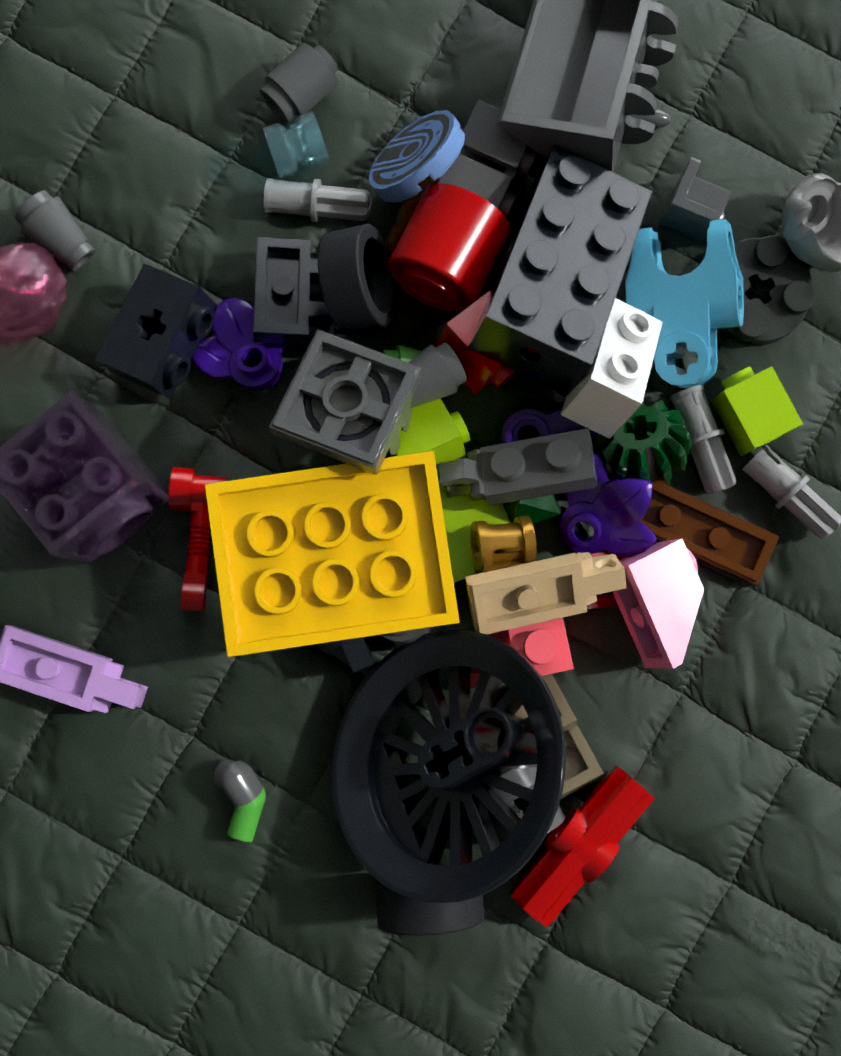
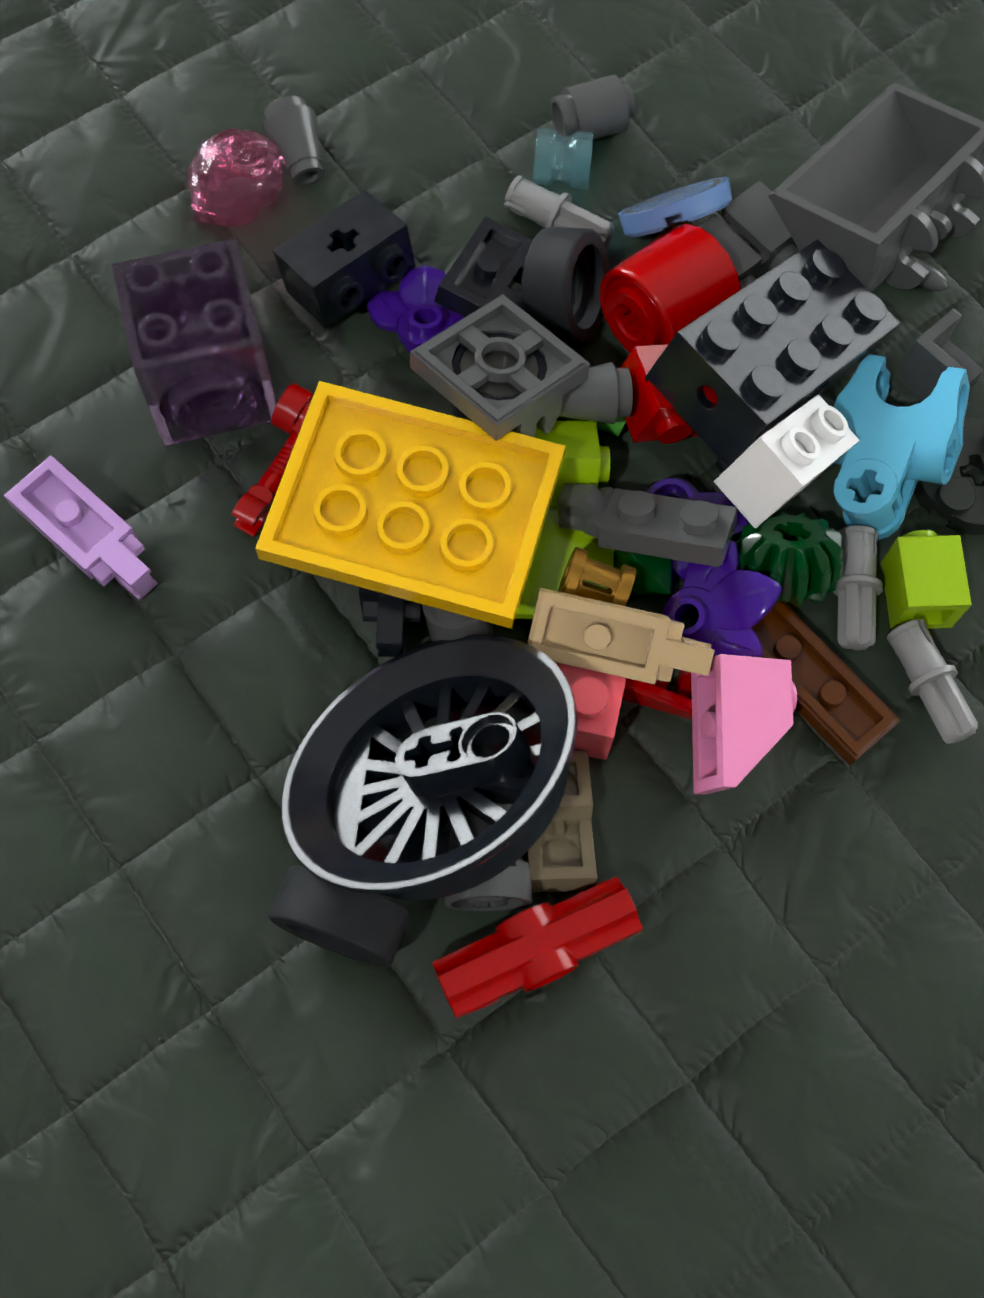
camera: 20 degrees right, 15 degrees down
arm [214,759,266,842] -> none

